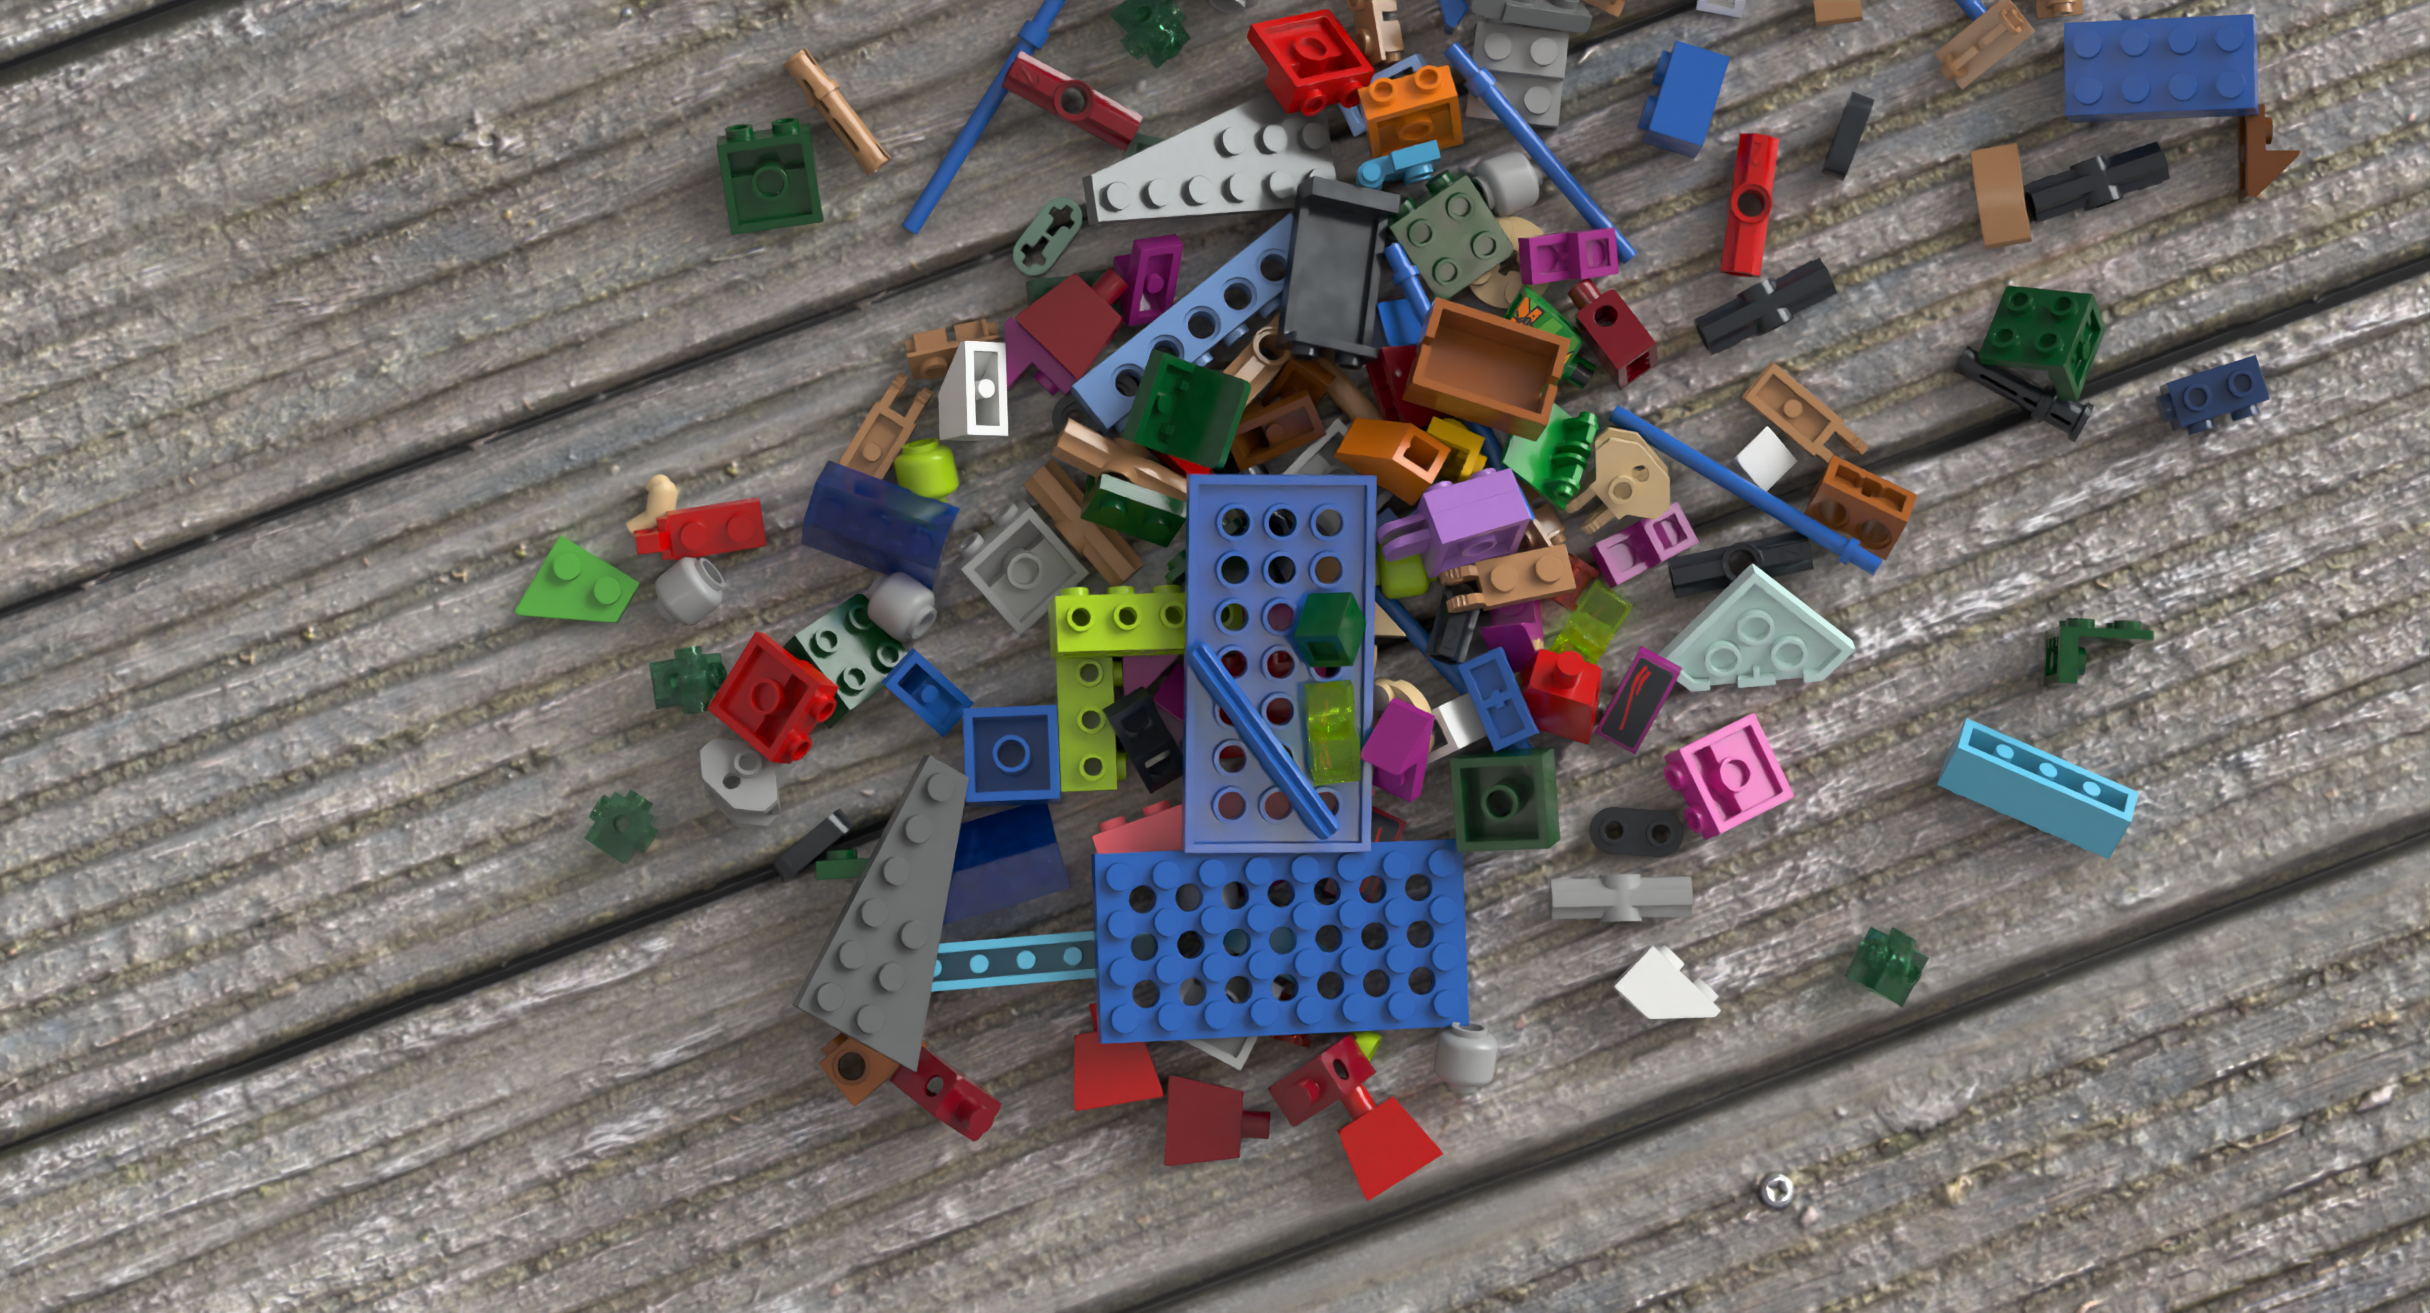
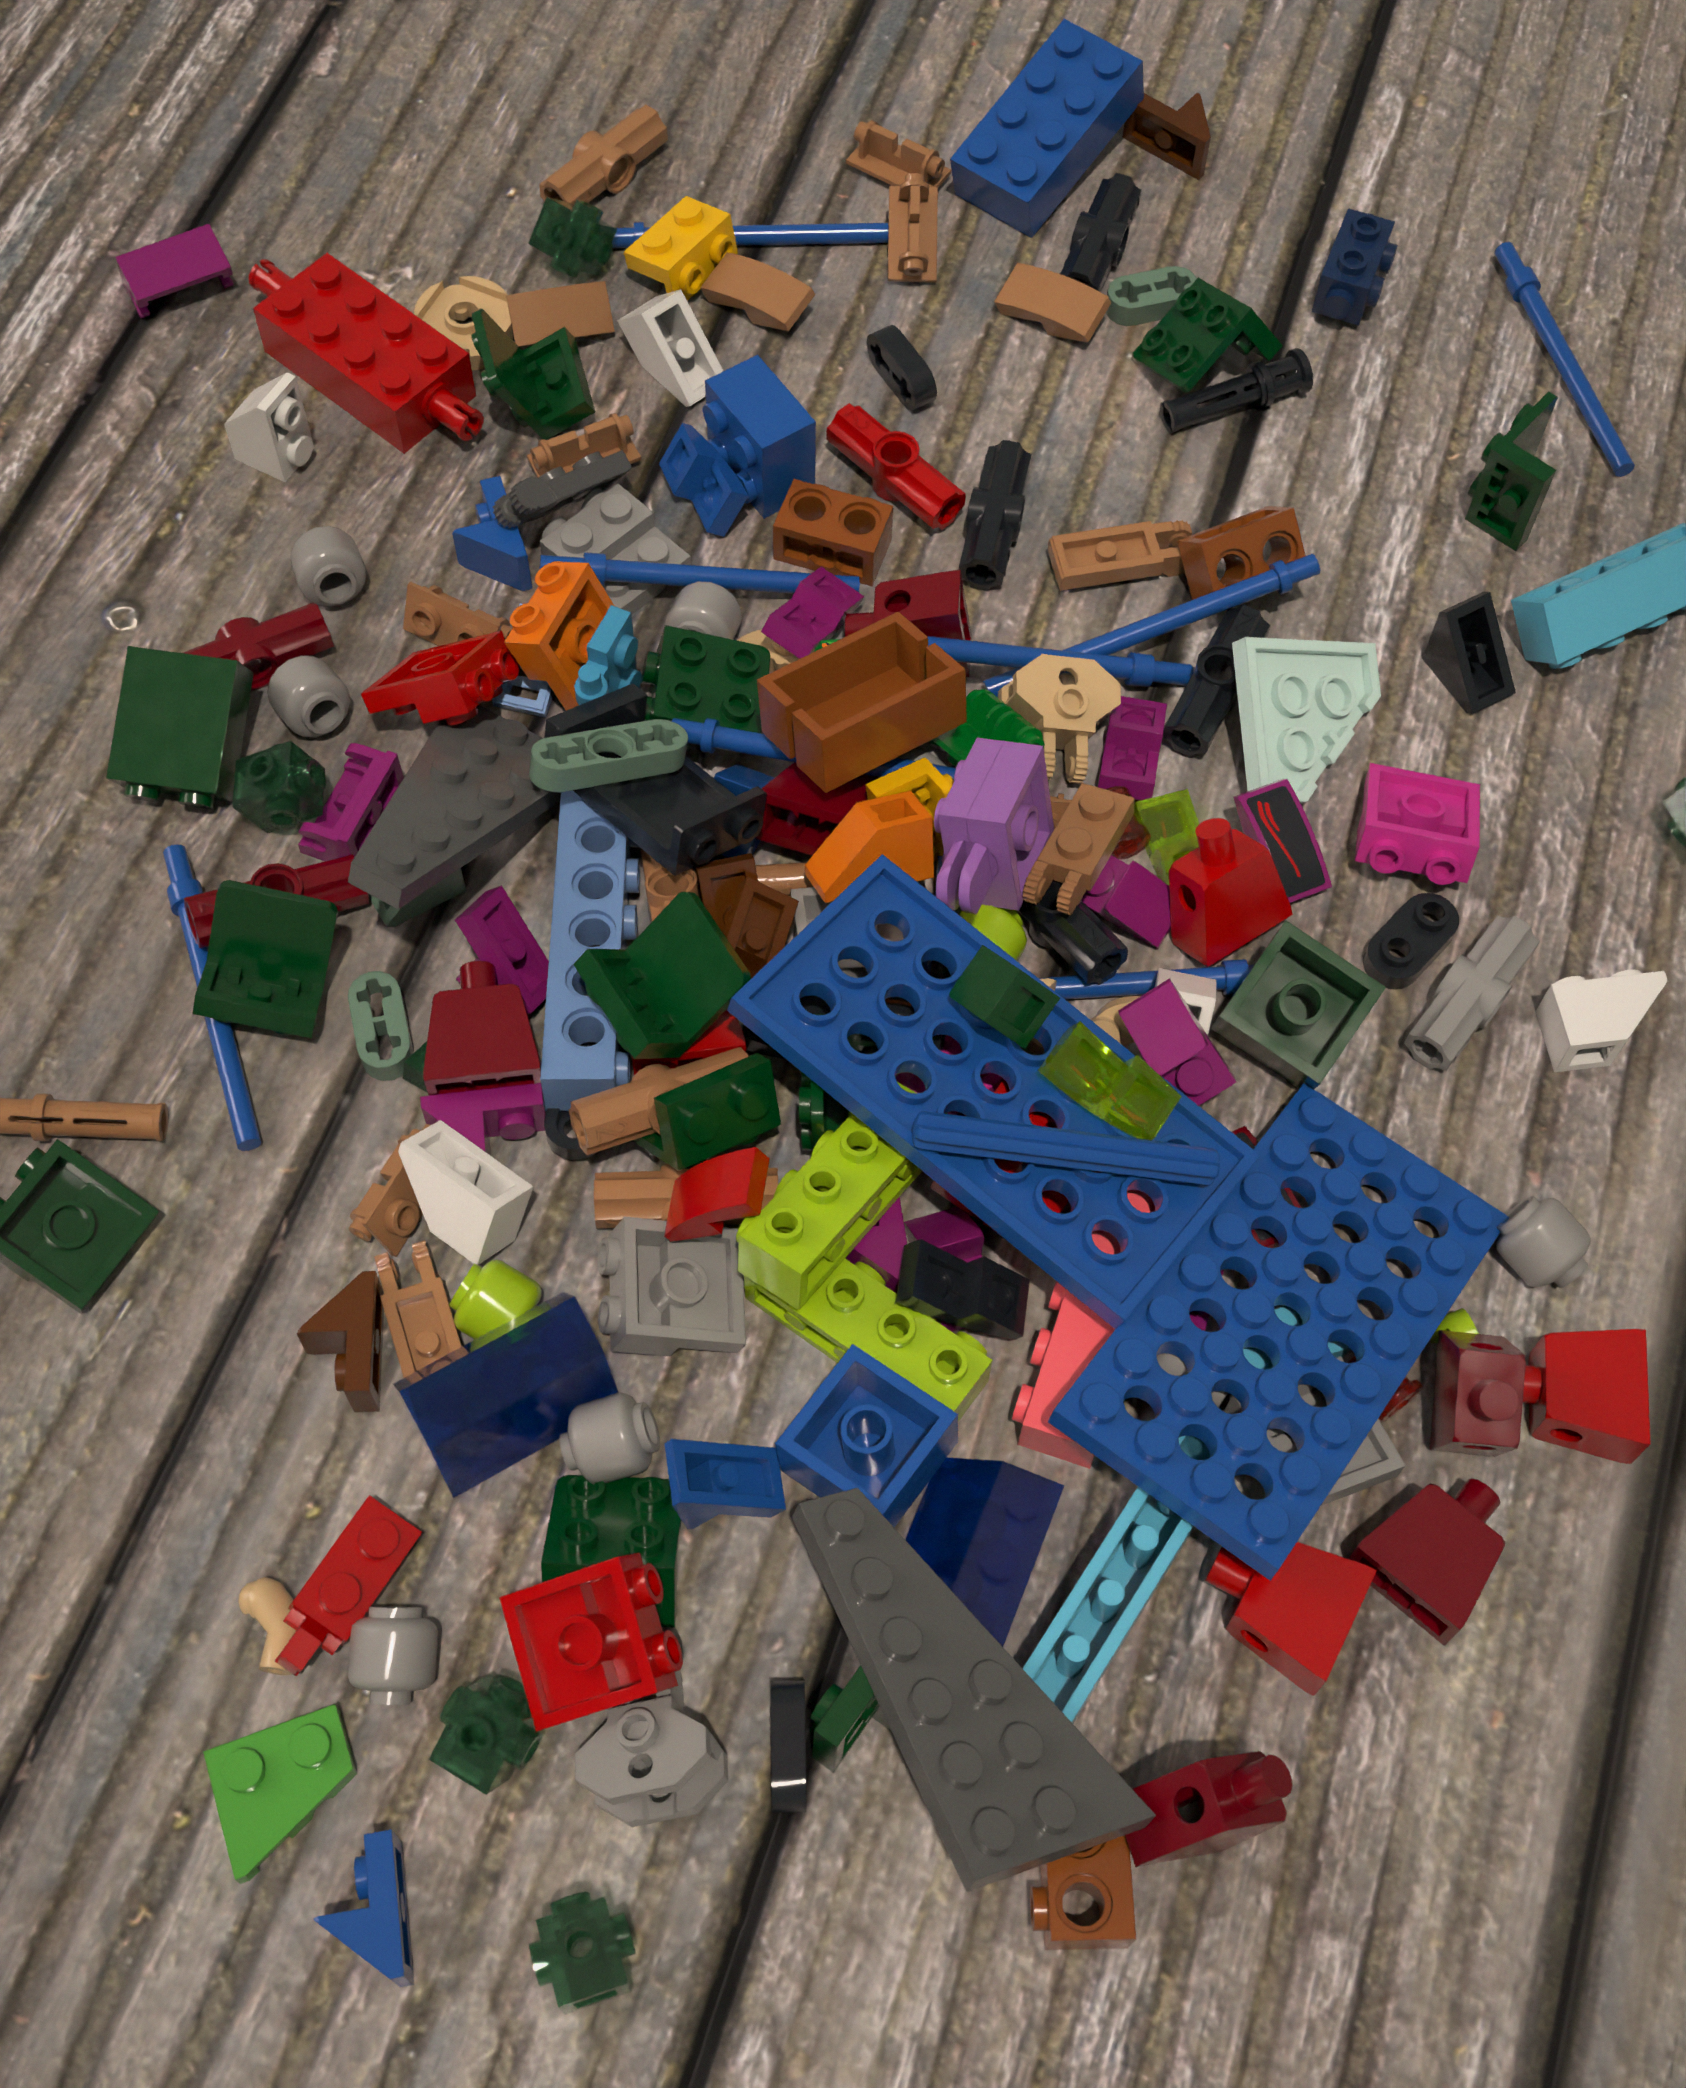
camera: 50 degrees left, 25 degrees down
blue hinge [1458,647,1540,752] -> none
white slope [1732,426,1797,492] -> none
none -> dark green bracket [192,880,338,1038]
none -> reddish brown slope [297,1271,384,1412]
none -> magenta hinge [298,743,404,861]
none -> blue slope [313,1830,414,1987]
none -> sand green beam [529,719,688,792]
none -> blue slope [659,423,749,537]
none -> red slope [664,1147,770,1242]
none -> dark orange brick [773,479,893,586]
none -> blue bar [927,636,1194,687]
none -> sand green beam [1106,266,1197,326]
none -> black slope [1422,591,1516,714]
none -> blue bar [1494,242,1635,477]

